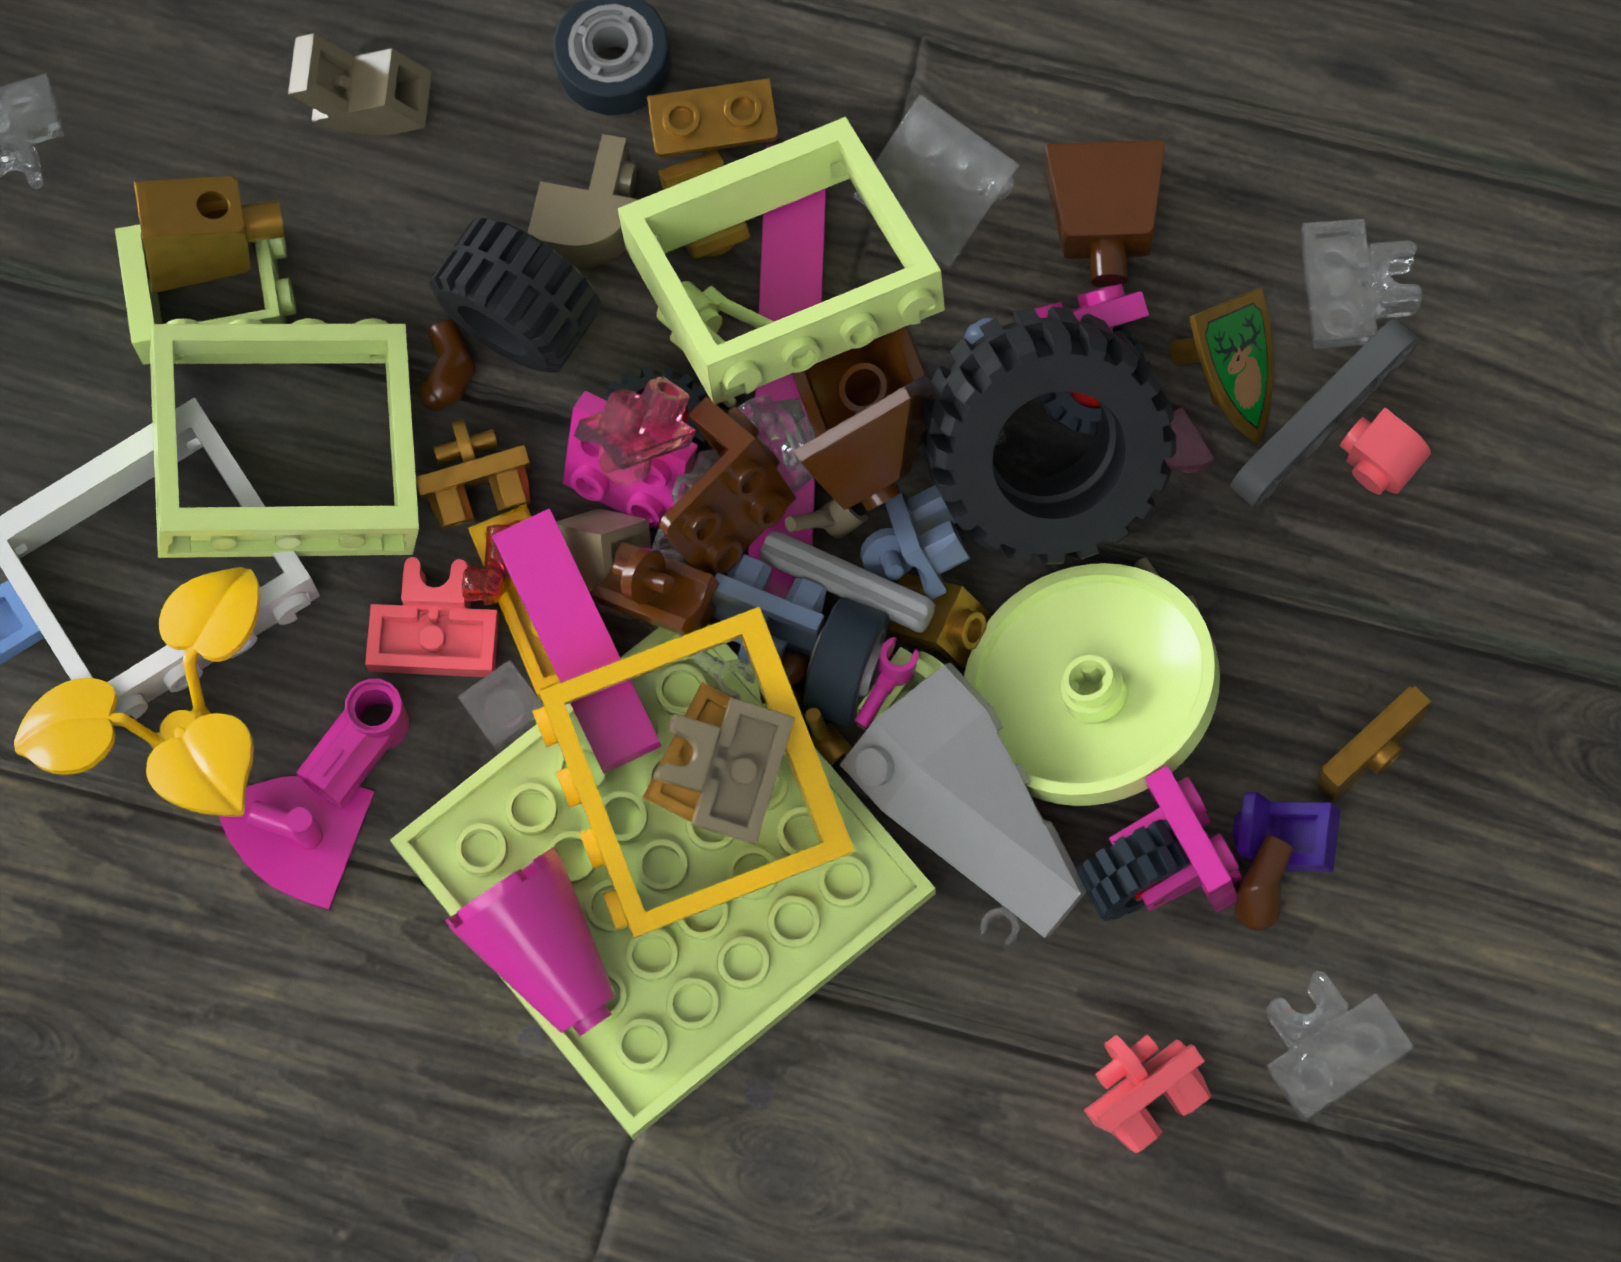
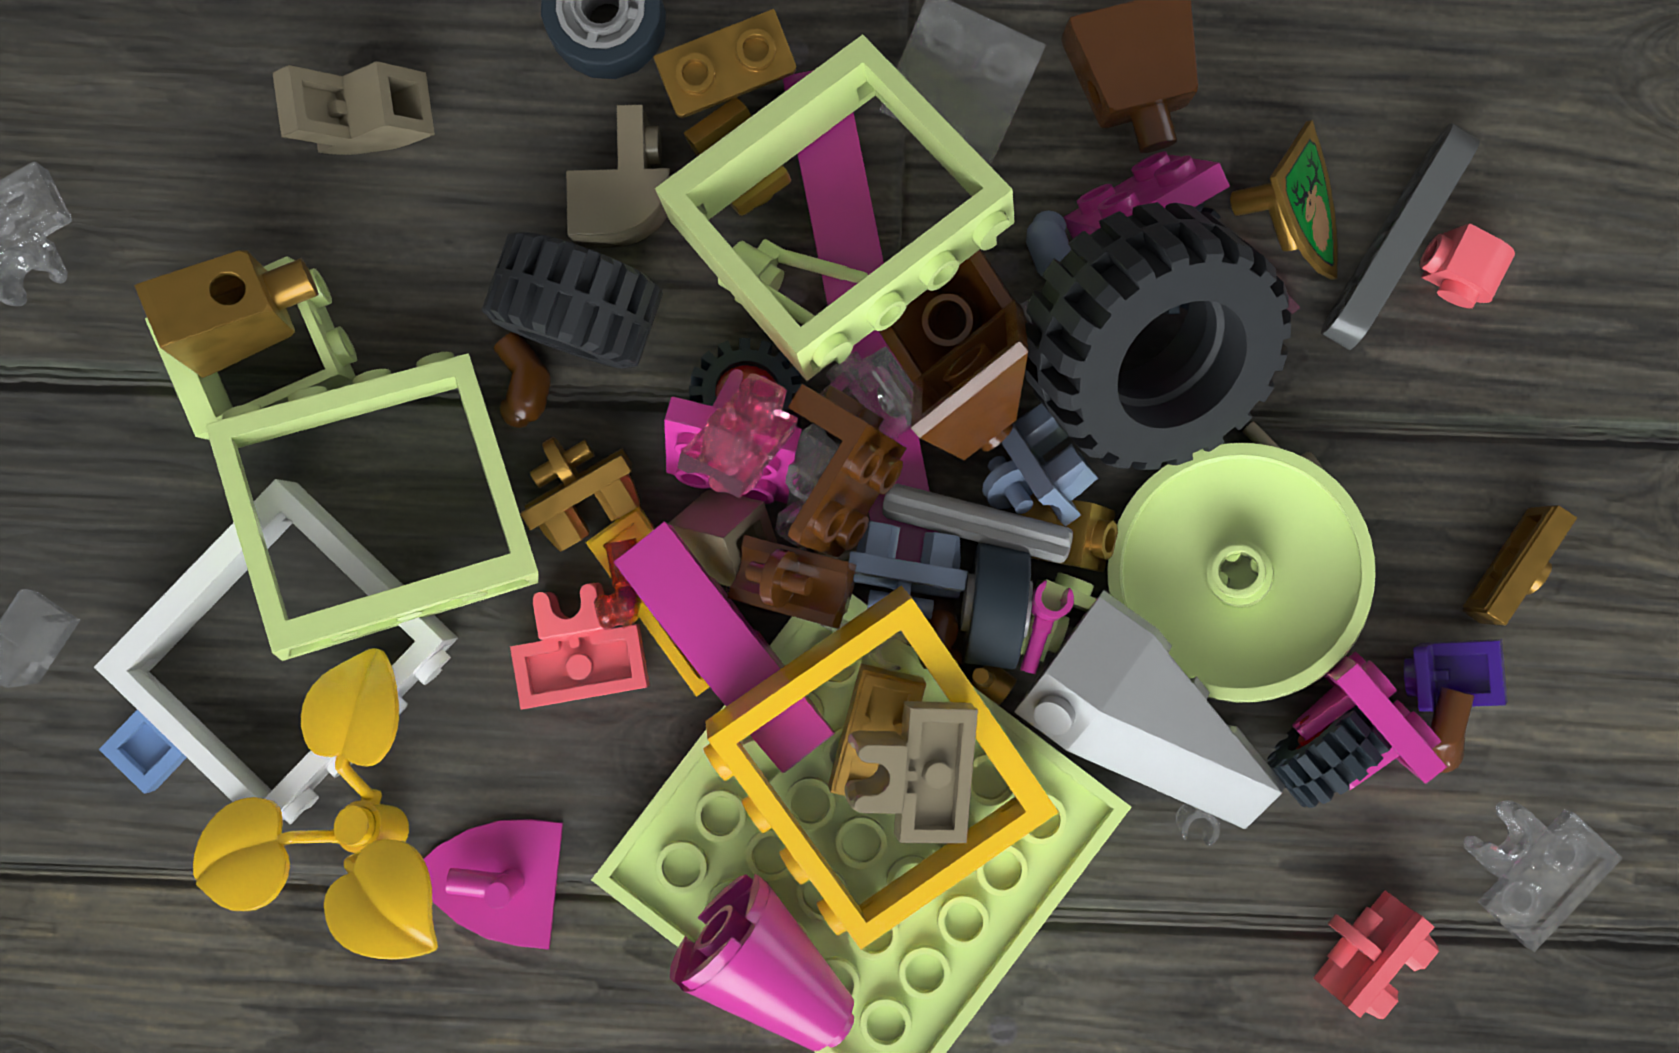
camera: 15 degrees left, 15 degrees up
dark pink piece [296,679,409,808] -> none
clear plate [458,660,544,752] -> none
dark tan hand [785,499,868,539] -> none
clear plate [1300,219,1422,349] -> none

